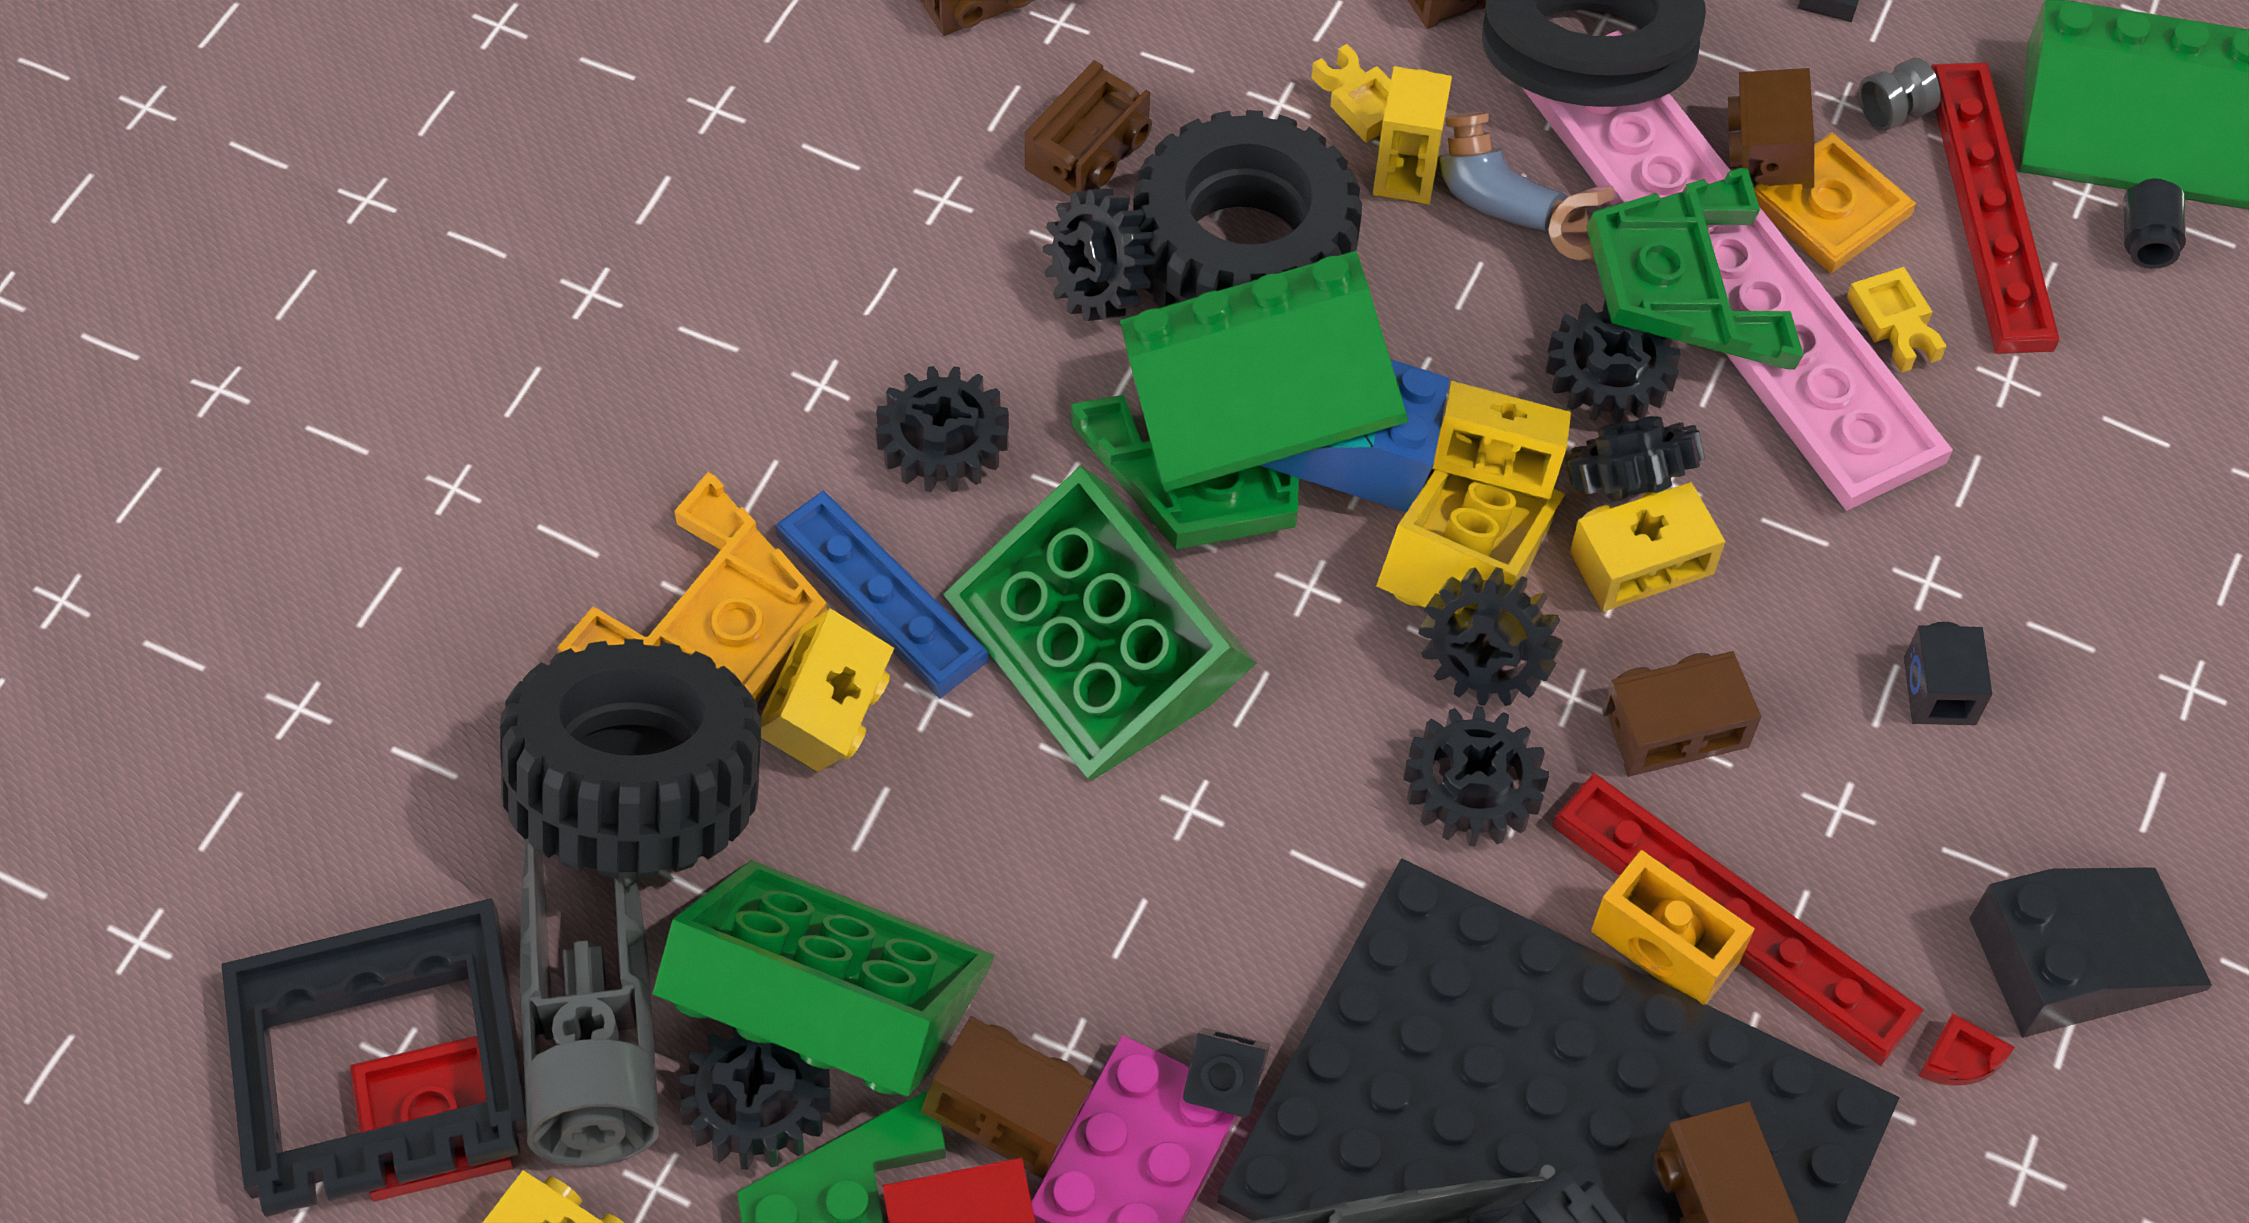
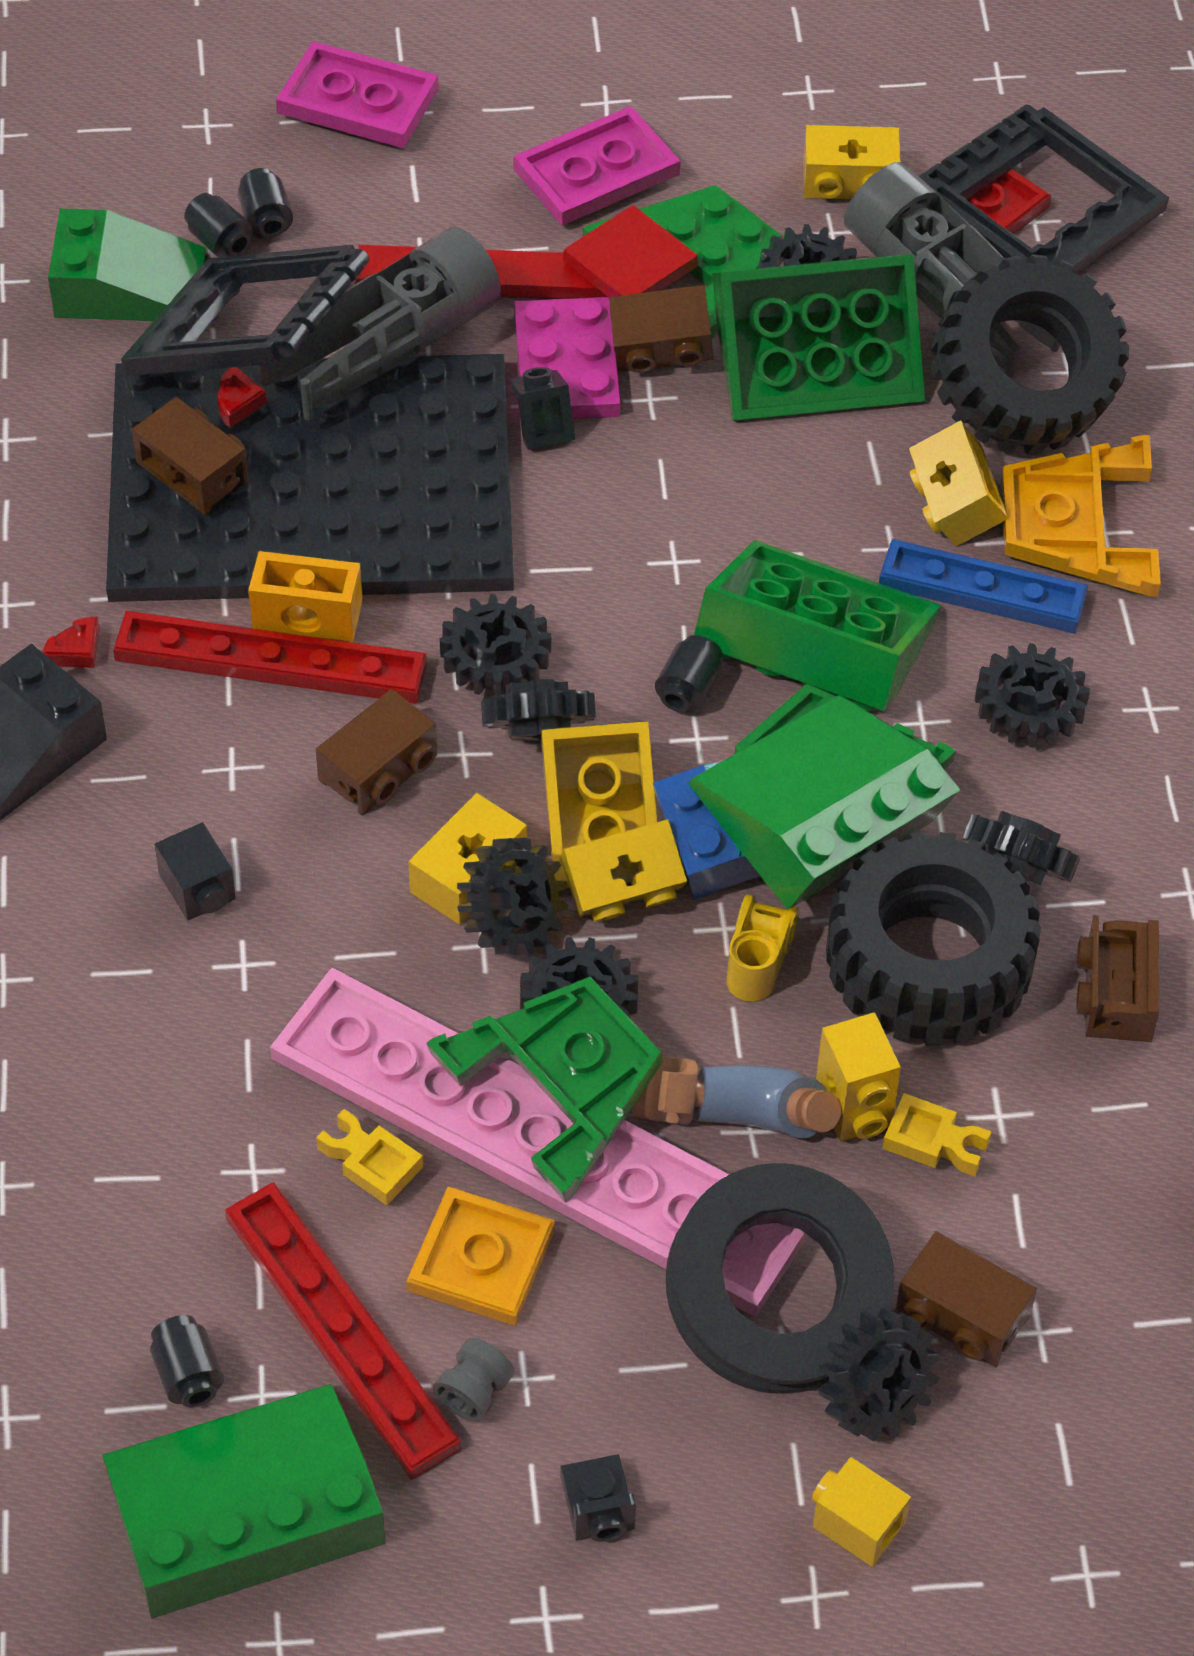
camera: 150 degrees right, 5 degrees down
reddish brown hinge [1728,68,1815,188] -> none
none -> black brick [655,635,722,712]
none -> yellow piece [726,894,800,1002]

